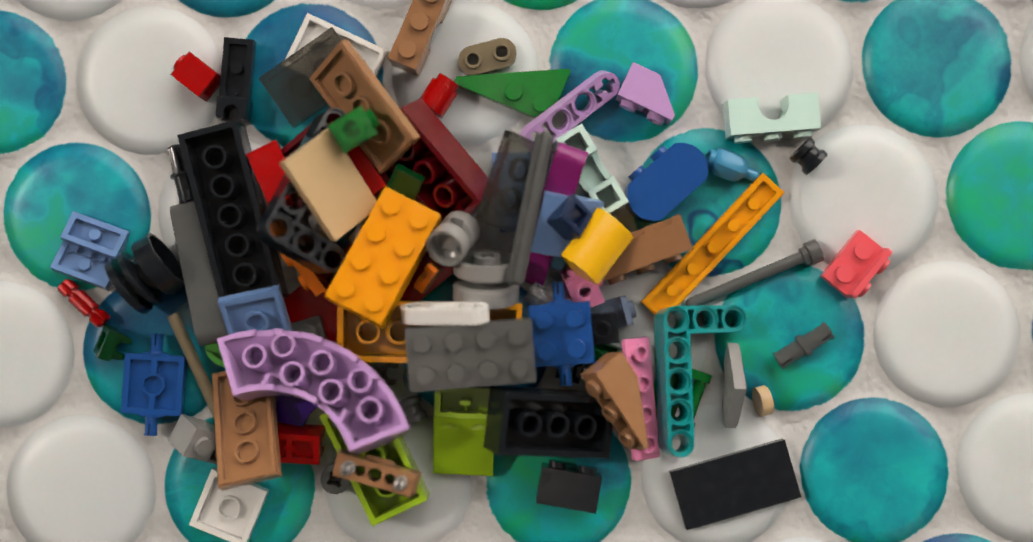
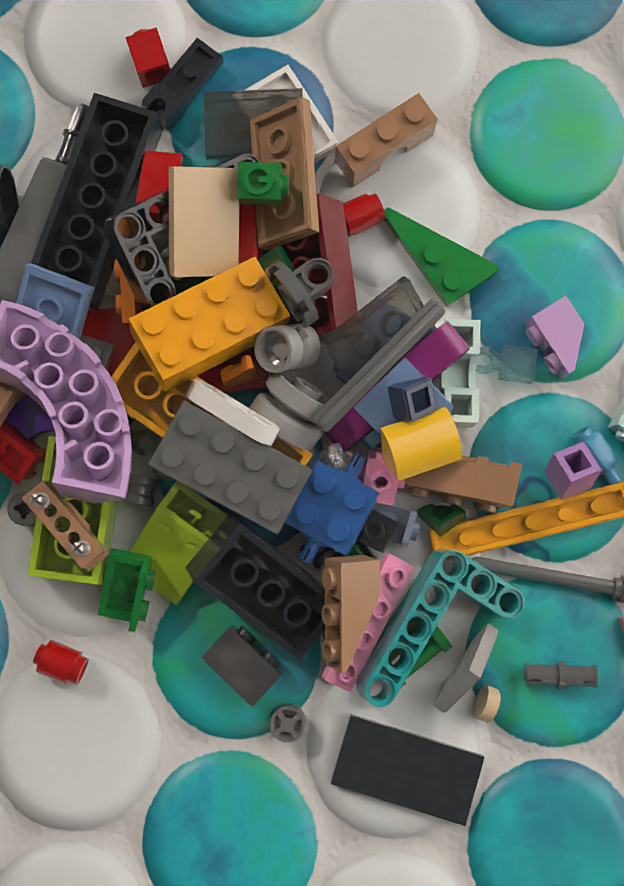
camera: 30 degrees right, 5 degrees down
dark tan plate [458,38,517,76] -> none
lavender beam [520,70,620,151] -> none
blue brick [624,143,708,223] -> none
none -> green bracket [97,548,156,632]
none -> dark grey tile [265,258,334,328]
none -> flat silver wheel [270,703,305,743]
none -> dark green tile [417,504,466,537]
none -> clear light blue plate [476,345,537,384]
none -> medium lavender brick [544,442,601,500]

